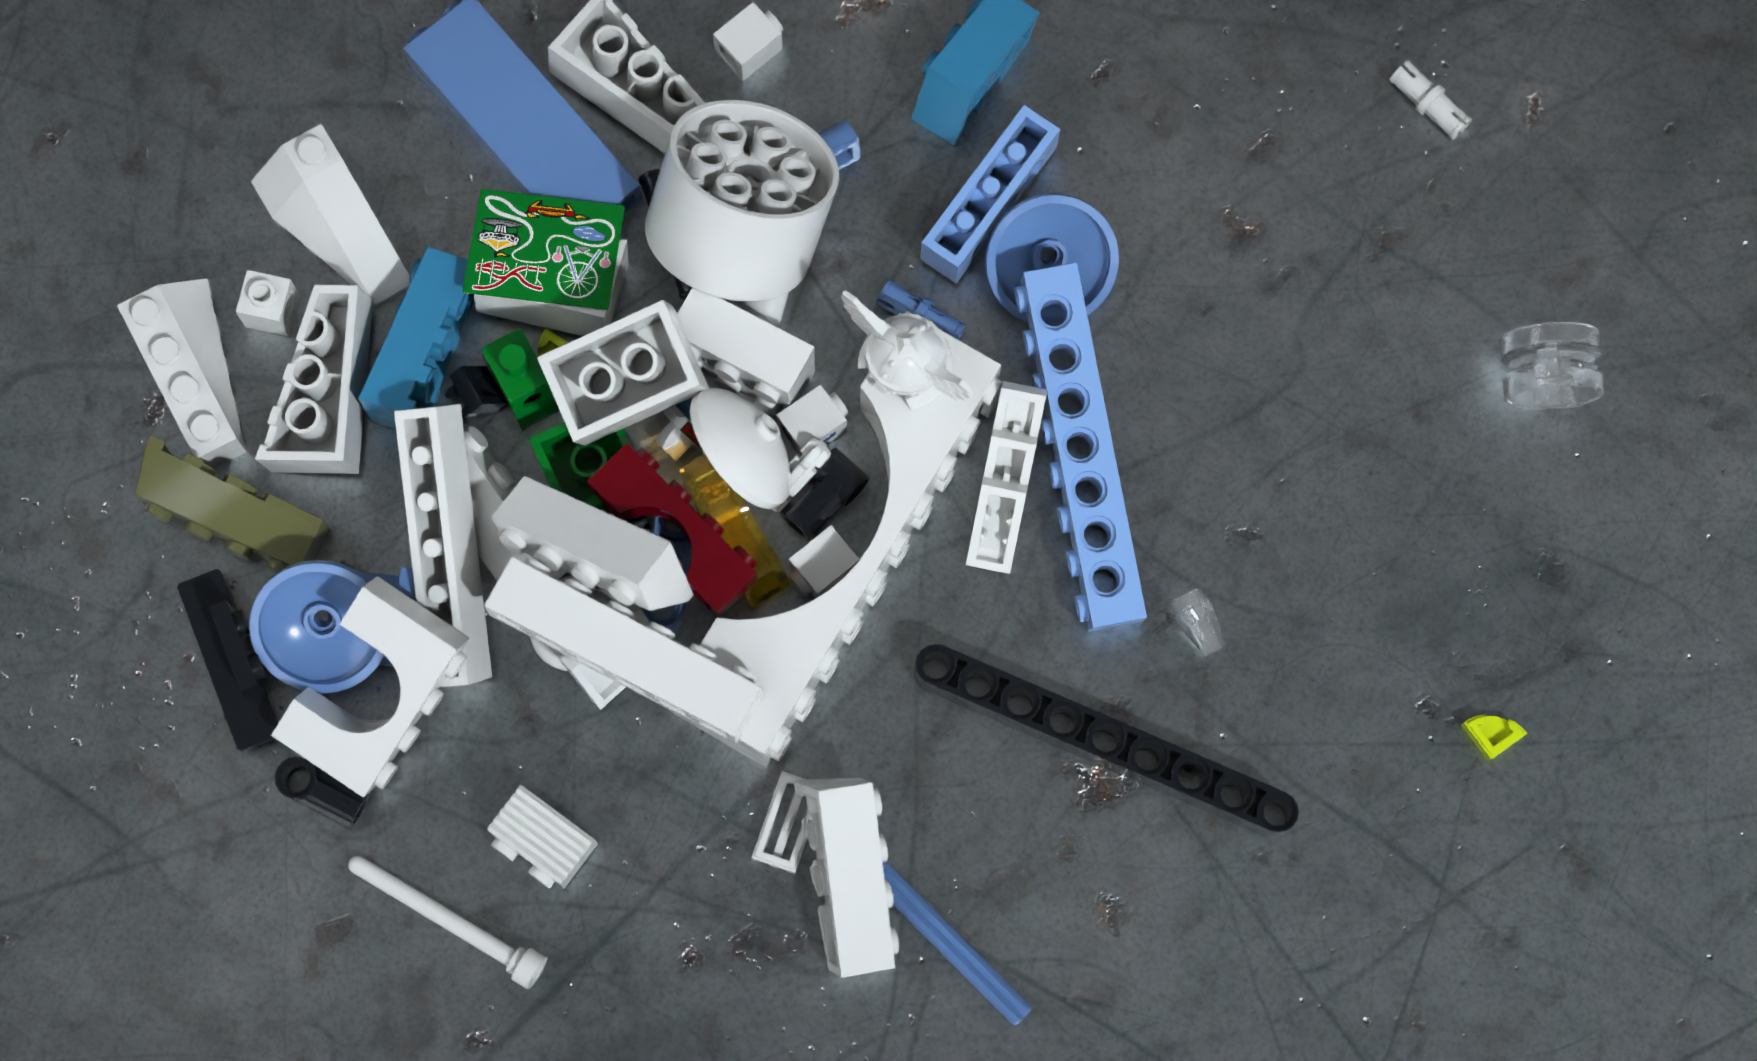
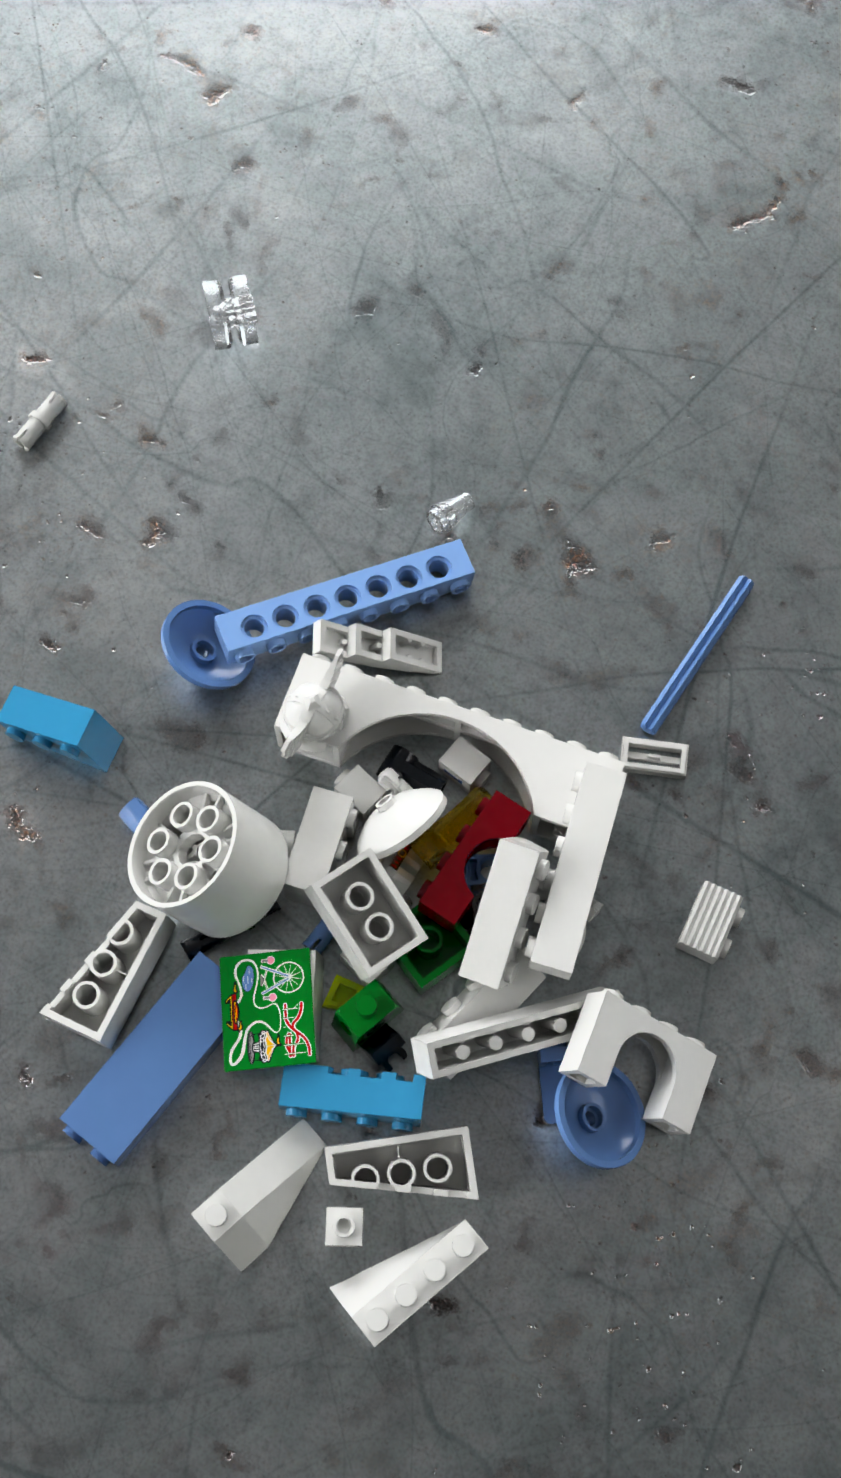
camera: 100 degrees left, 5 degrees down
olive wedge [135,435,331,573] -> none
black bracket [177,569,278,752] -> none
black piece [275,757,370,830] -> none
white piece [348,855,547,990] -> none
white brick [713,2,783,81] -> none
white wedge [794,778,899,978] -> none
medium blue pin [876,280,967,340] -> none
black beam [914,644,1299,838] -> none
light blue brick [920,105,1060,283] -> none
neon yellow tile [1461,715,1527,762] -> none

